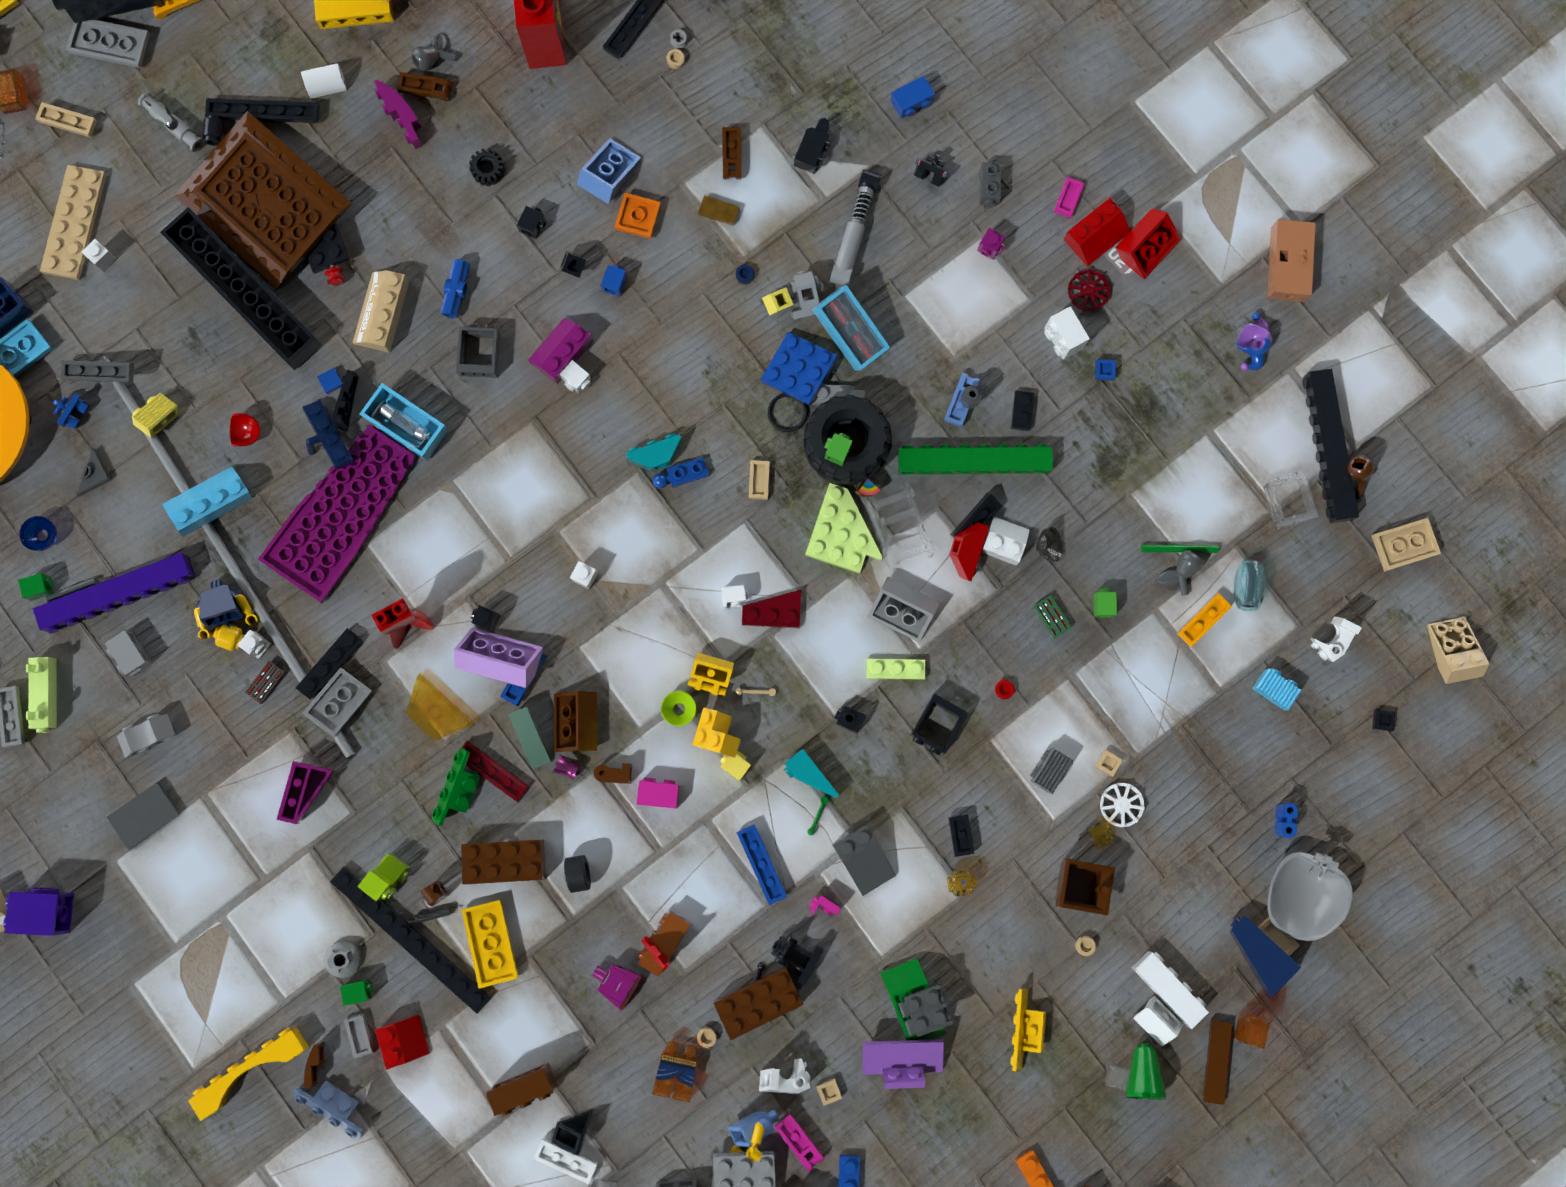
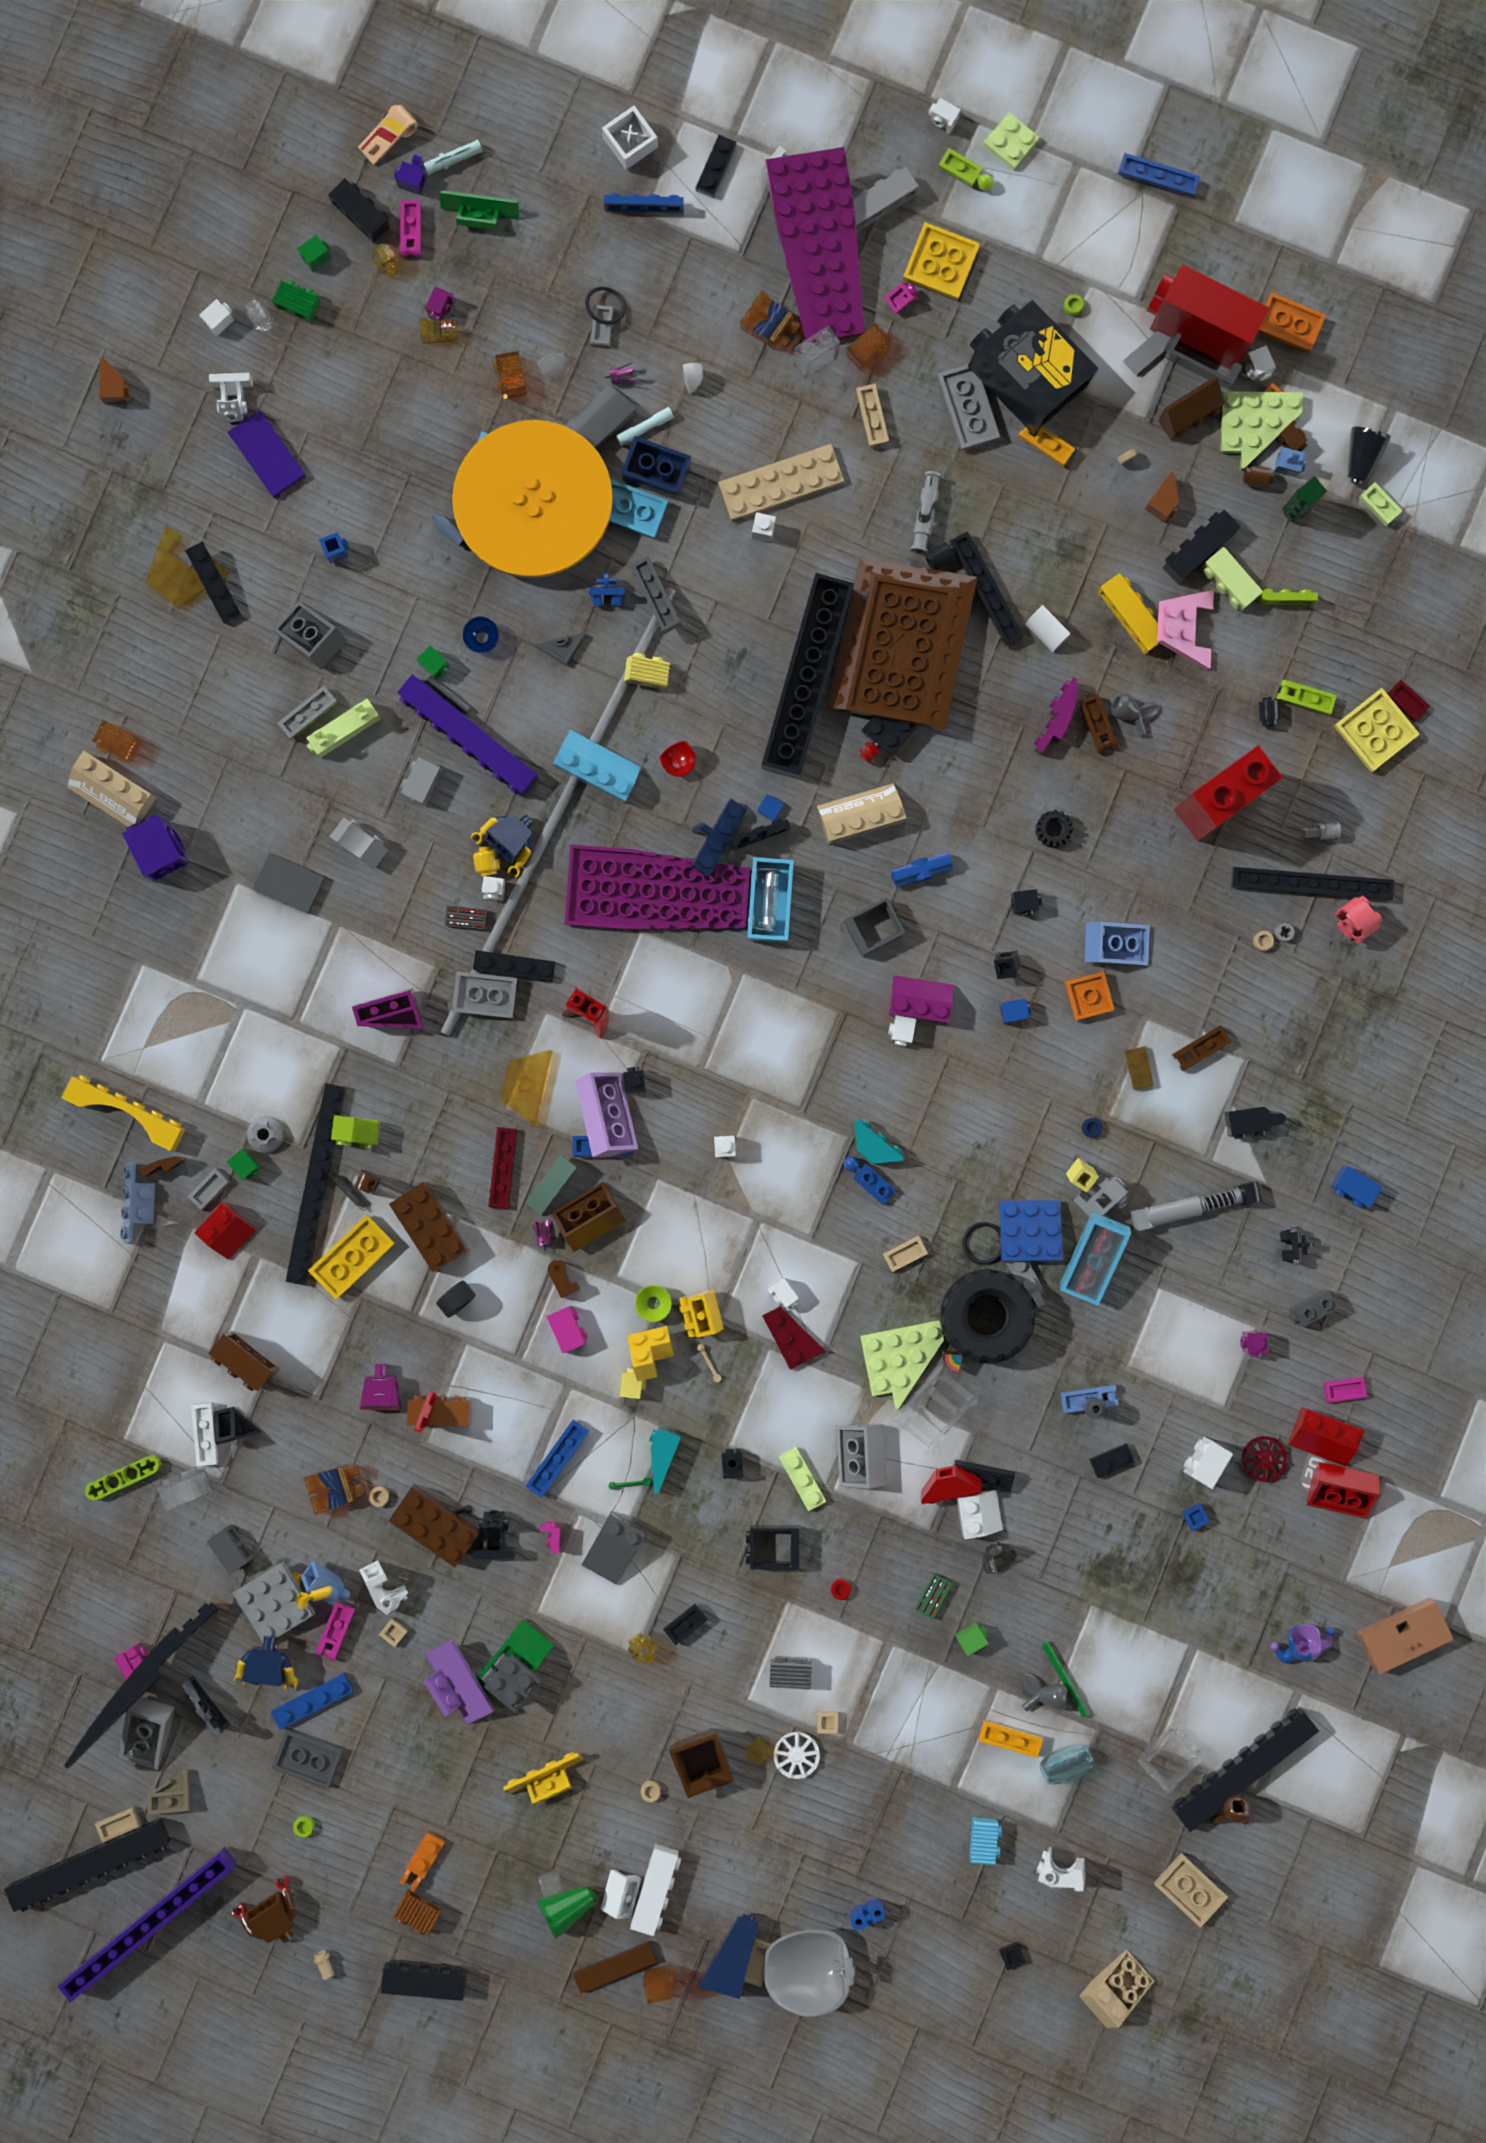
camera: 60 degrees right, 5 degrees up
green bracket [432,747,480,826] -> none
bright green brick [824,433,853,466] -> none
green brick [897,444,1053,475] -> none

